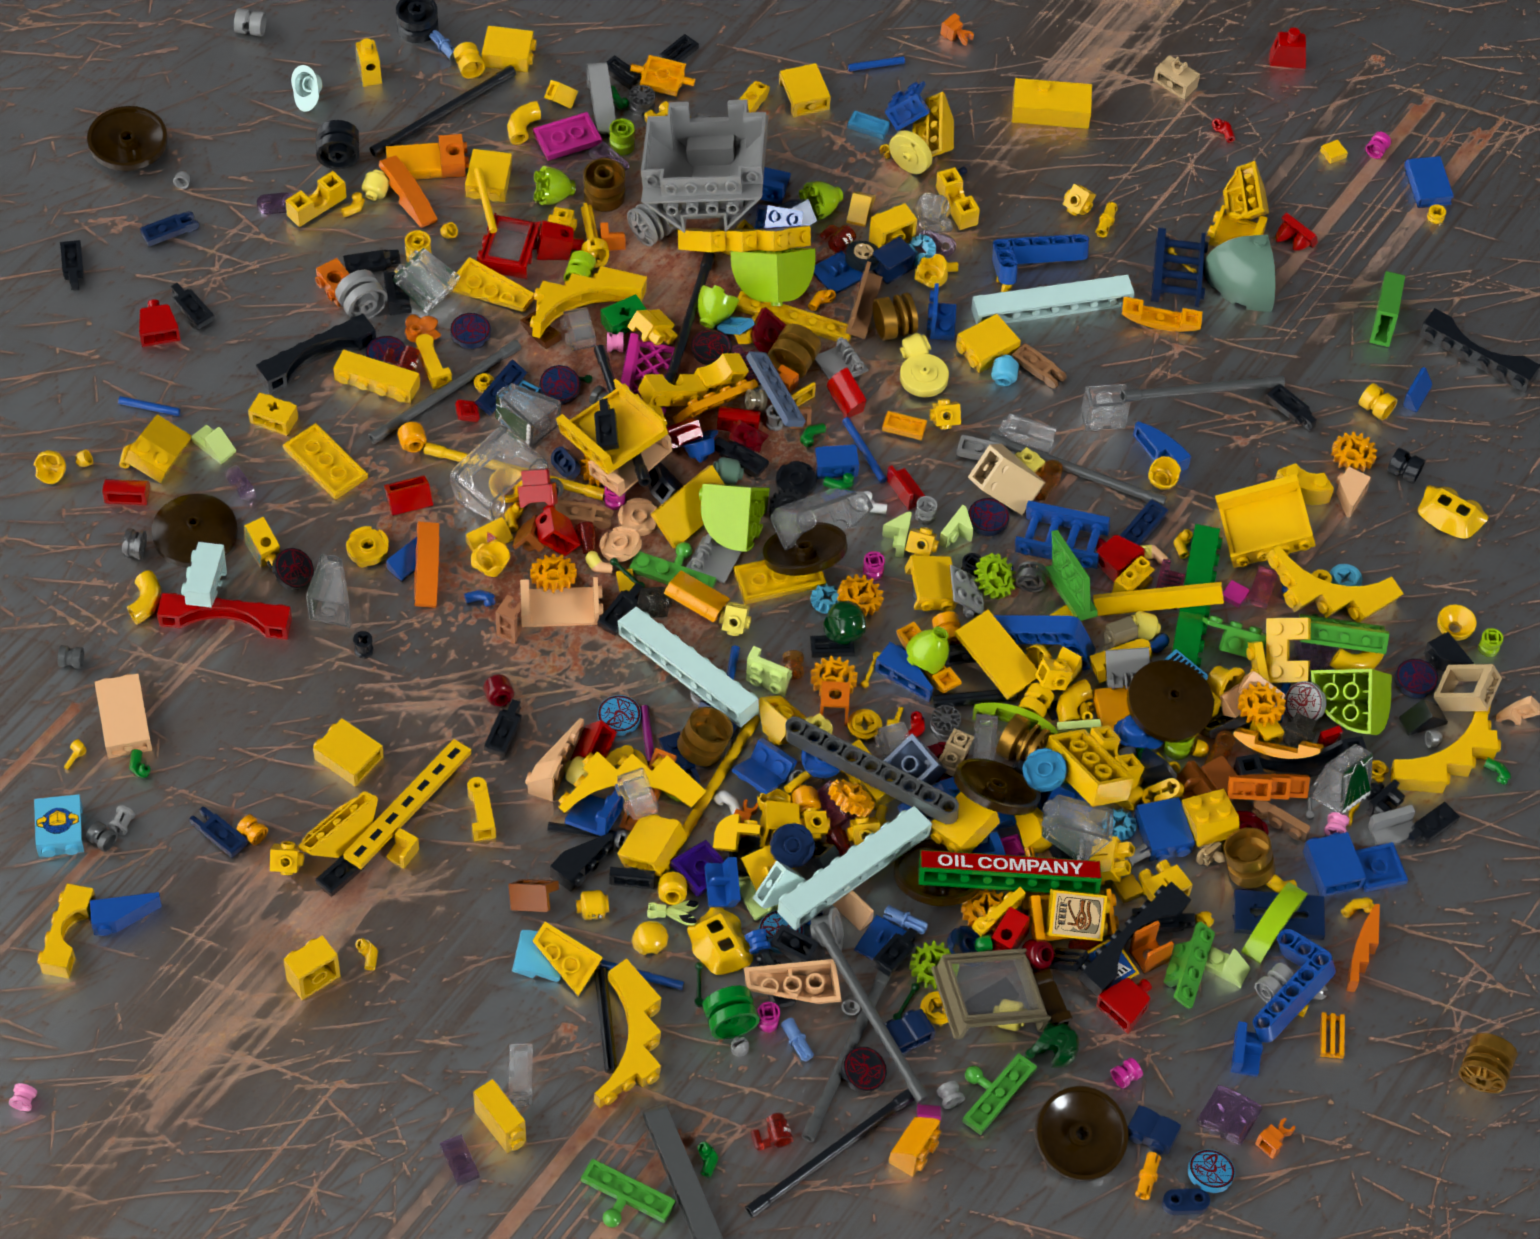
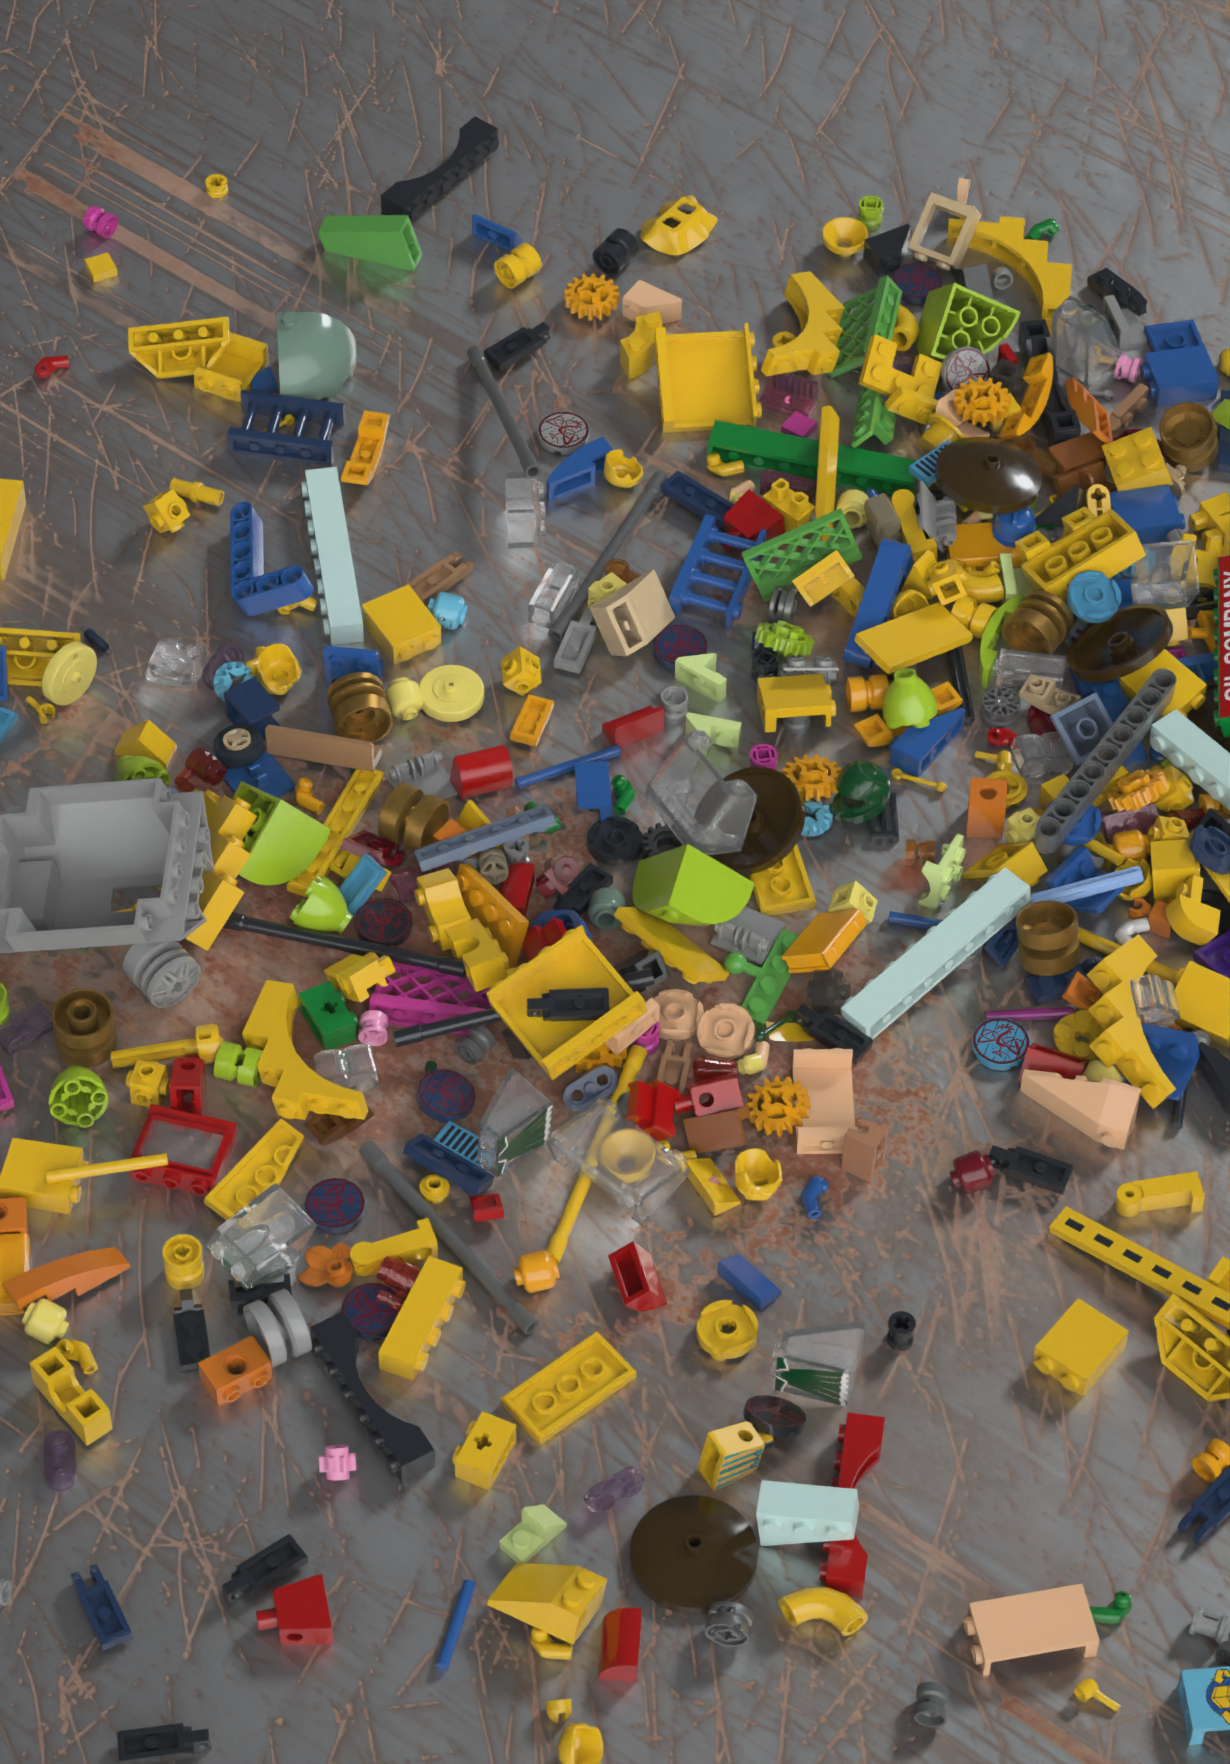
camera: 85 degrees left, 5 degrees down
orange slope [414,521,439,608] -> none
yellow hinge [440,222,458,239] -> none
orange panel [600,222,626,251] -> none
light orange gear [810,656,858,699] -> none
white arm [860,491,887,515] -> none
yellow brick [868,203,917,248] -> none
yellow brick [905,527,939,556] -> none
yellow arch [936,167,980,230] -> none
red tile [1276,212,1318,251] -> none
medium azure gear [1330,564,1363,586] -> none
blue piece [1404,156,1454,208] -> none
none -> bright pink gear [318,1445,356,1480]
none -> light grey tile [538,411,589,455]
none -> yellow hinge [792,550,855,607]
none -> light blue axle [1031,866,1143,904]

